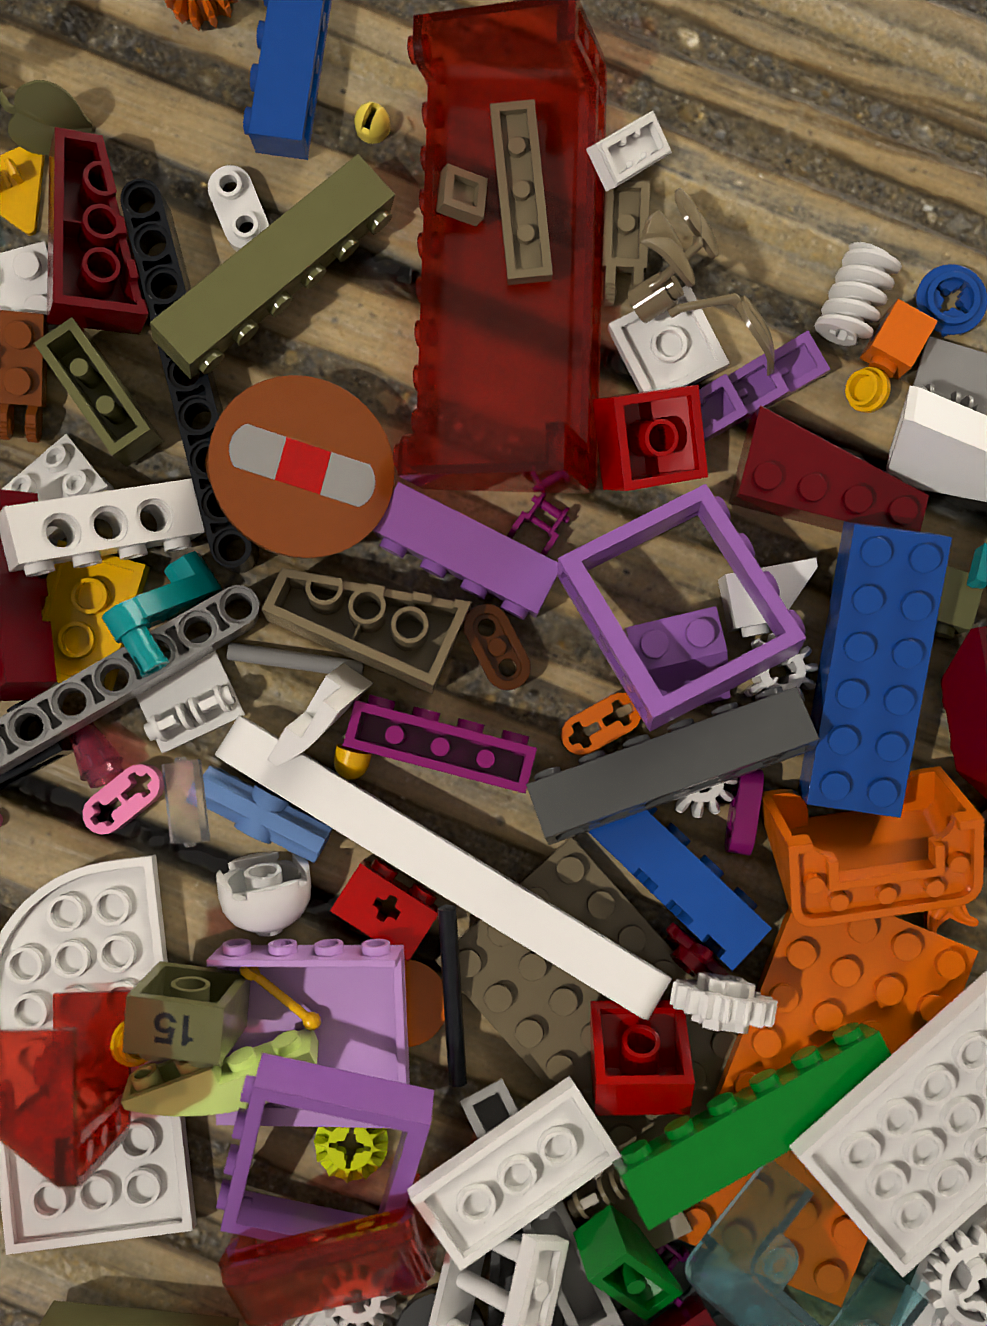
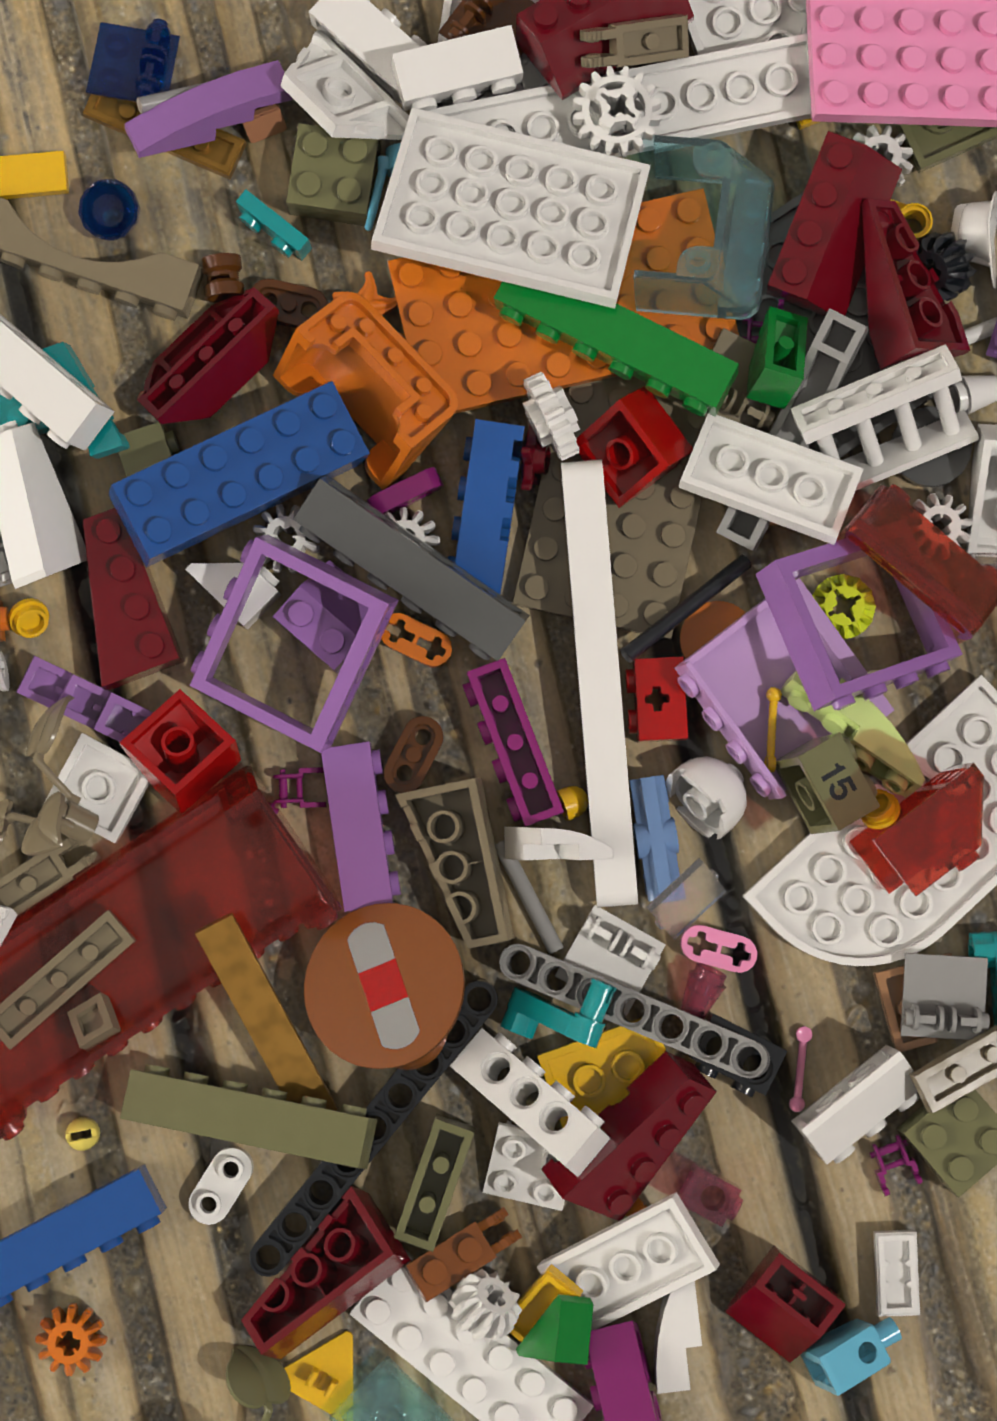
camera: 125 degrees left, 0 degrees up
none -> pearl gold tile [195,912,339,1111]

